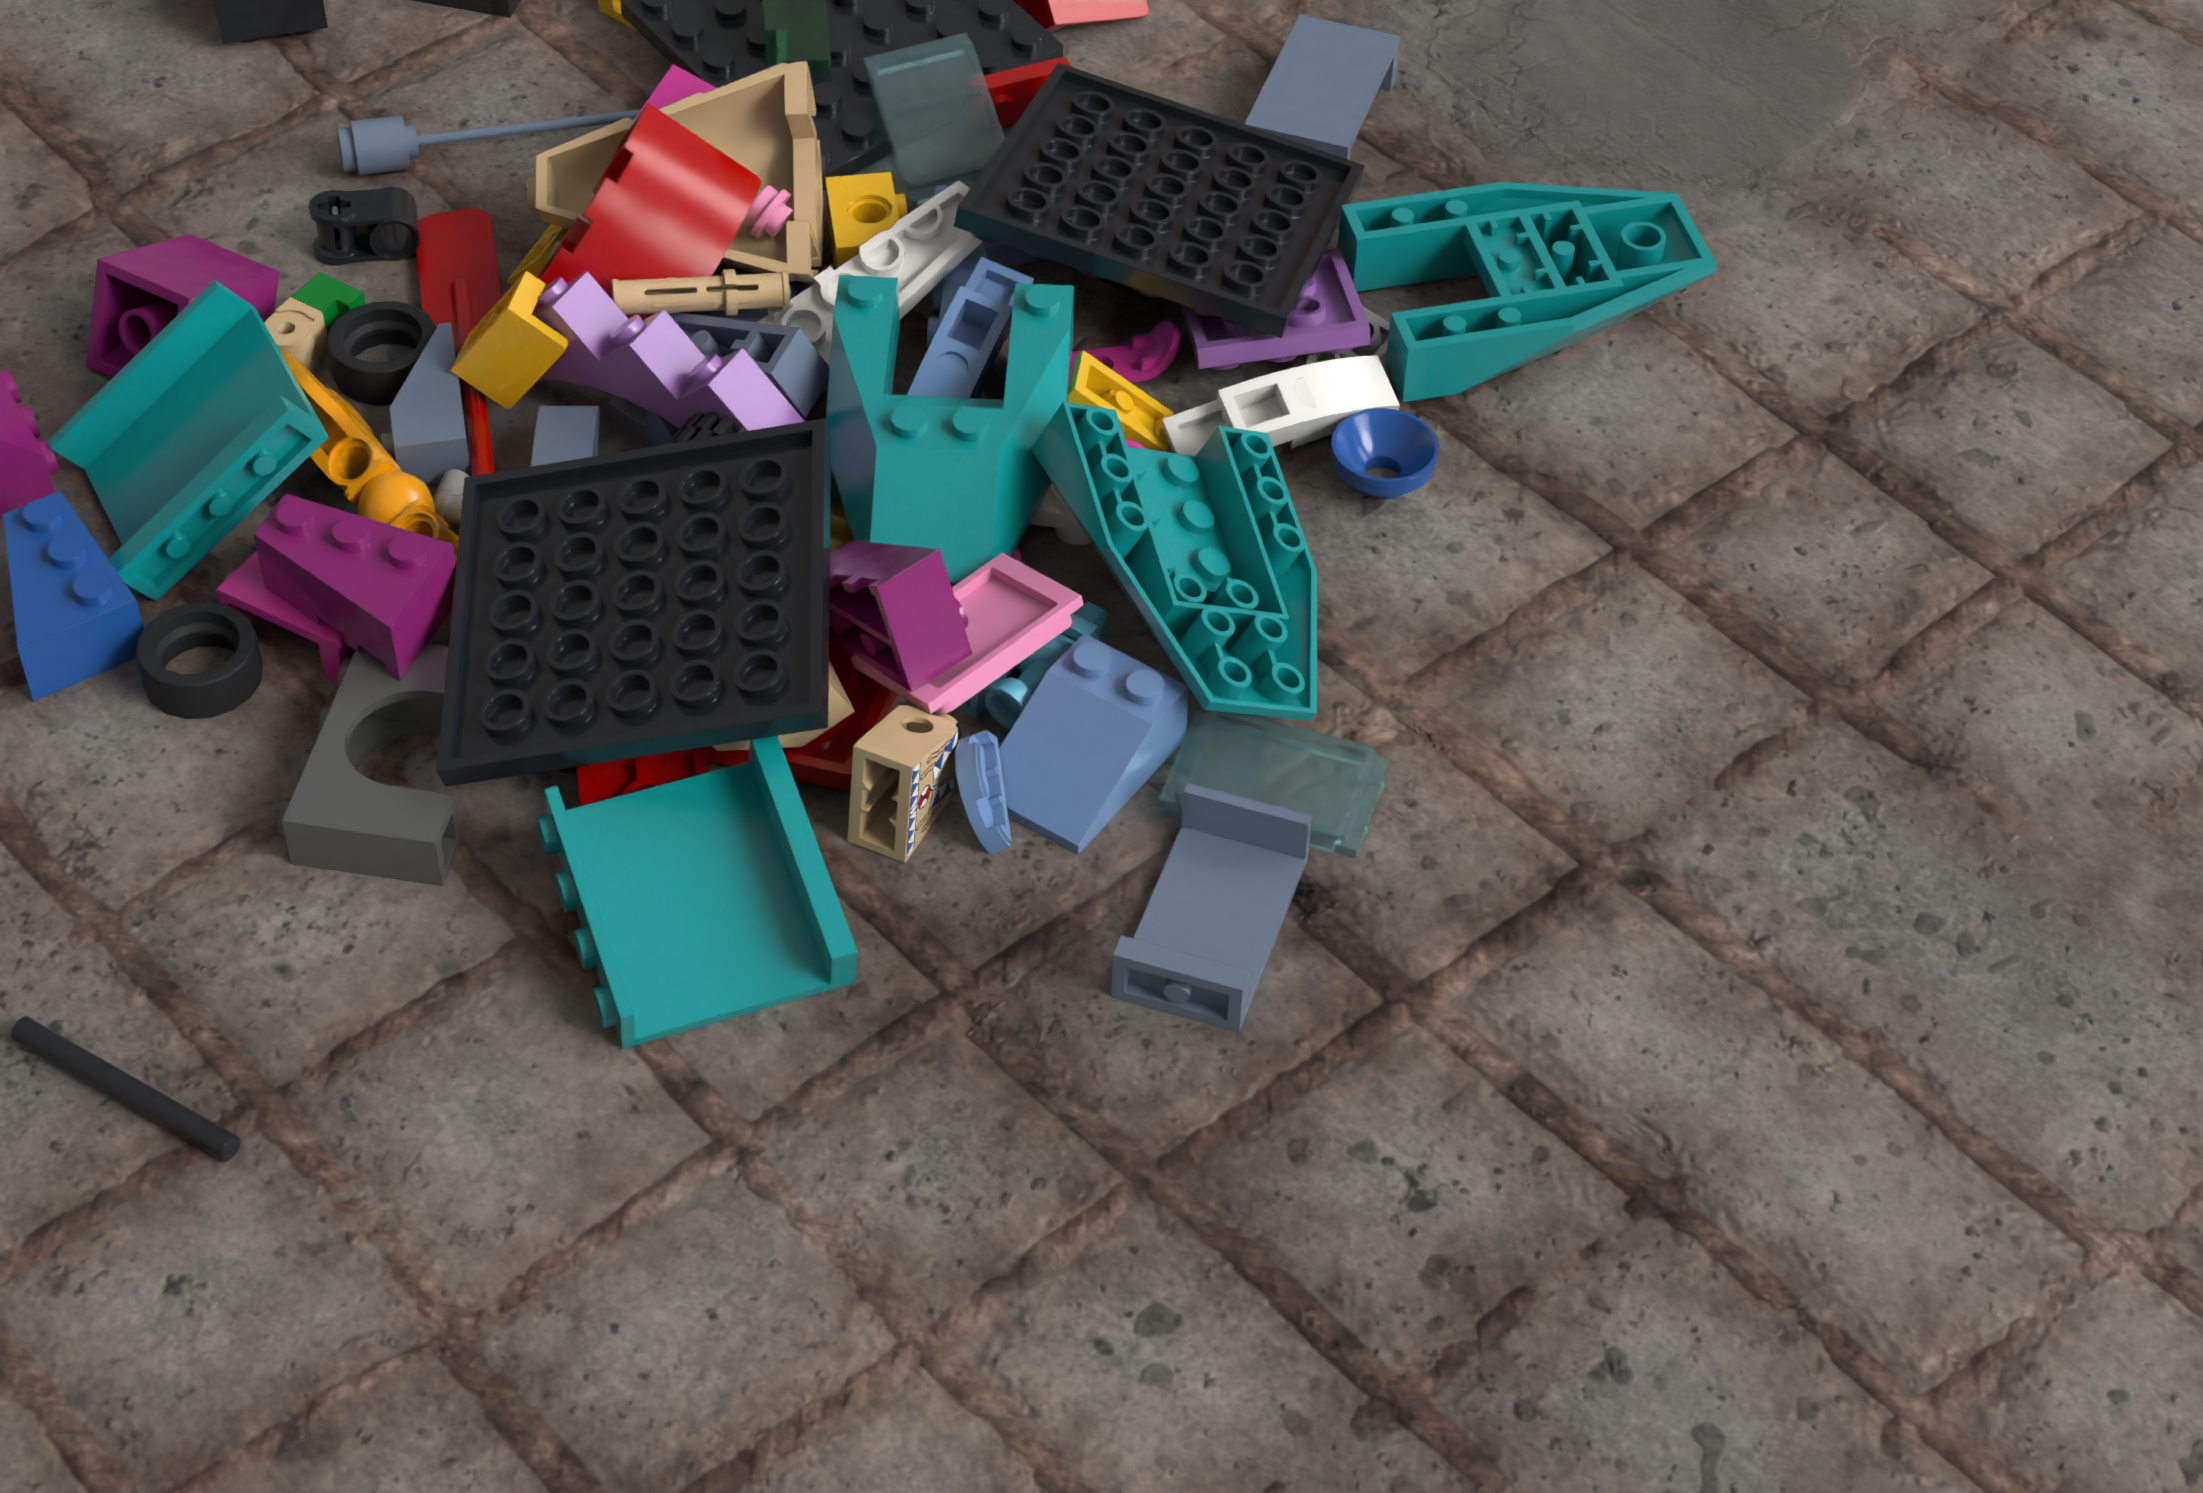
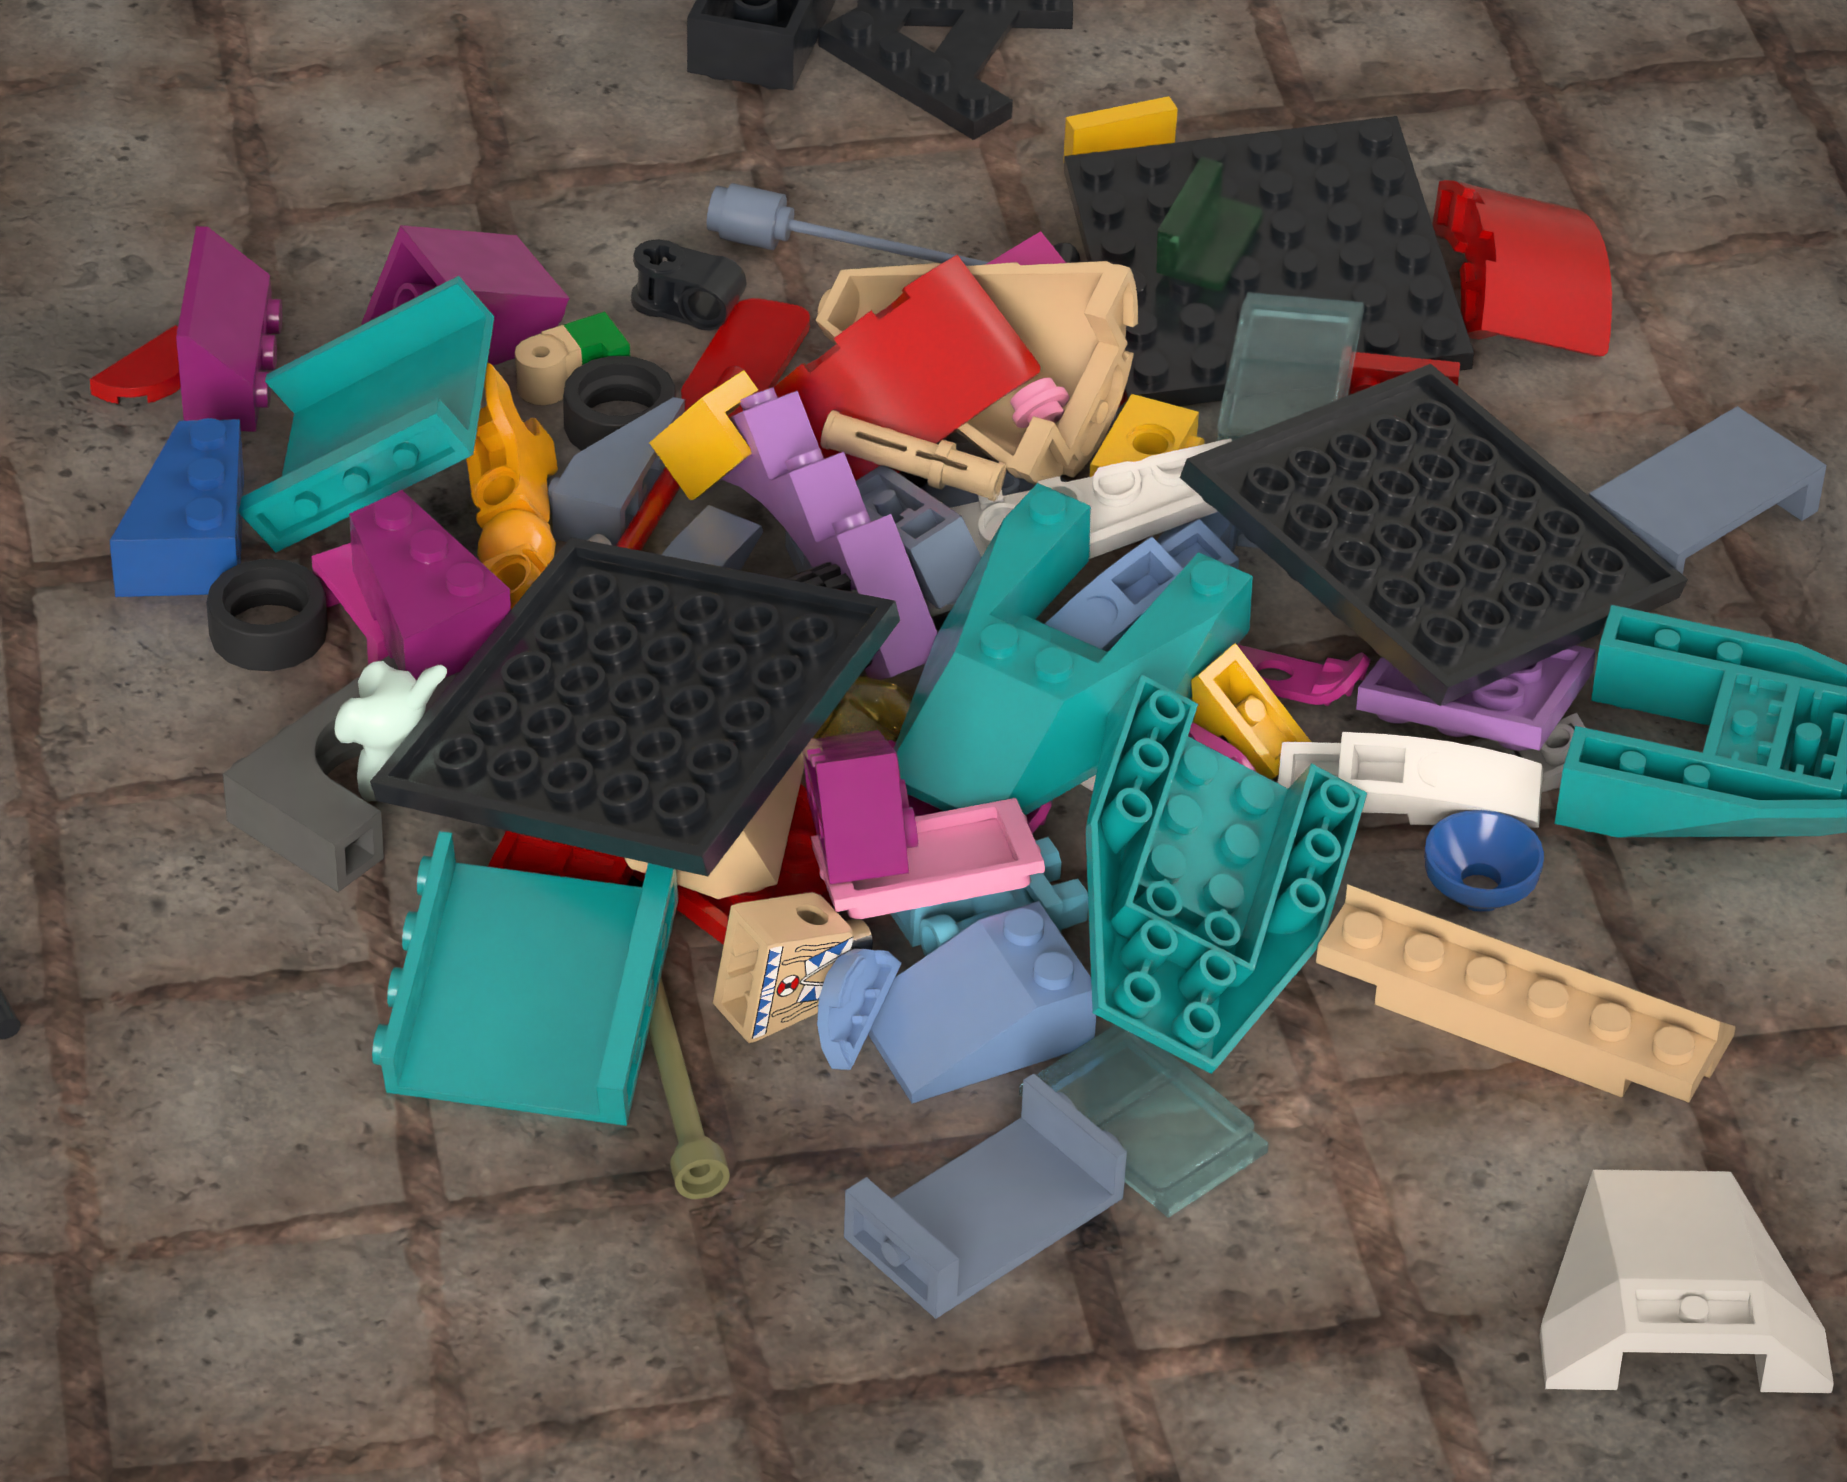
camera: 30 degrees right, 5 degrees down
none -> light aqua animal [334,661,447,802]
none -> olive piece [648,977,730,1199]
none -> tan slope [1316,884,1735,1103]
none -> white wedge [1539,1170,1834,1393]

